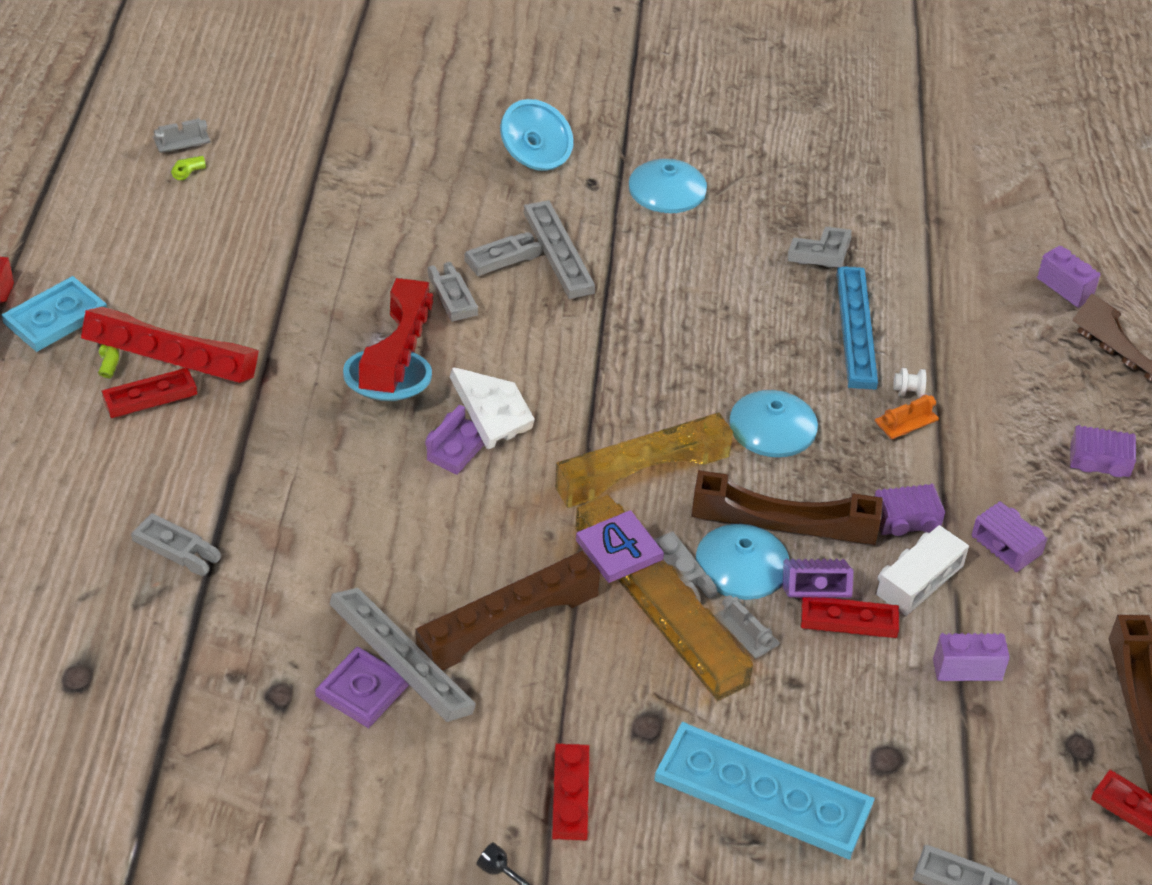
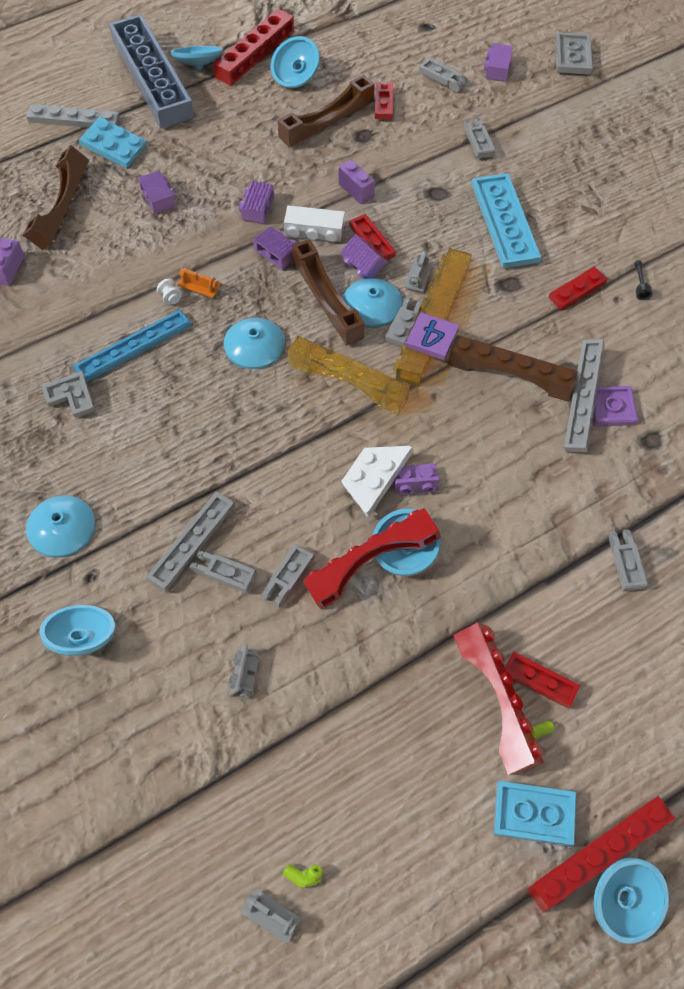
camera: 125 degrees left, 15 degrees up
none -> light grey hinge [228,644,260,698]

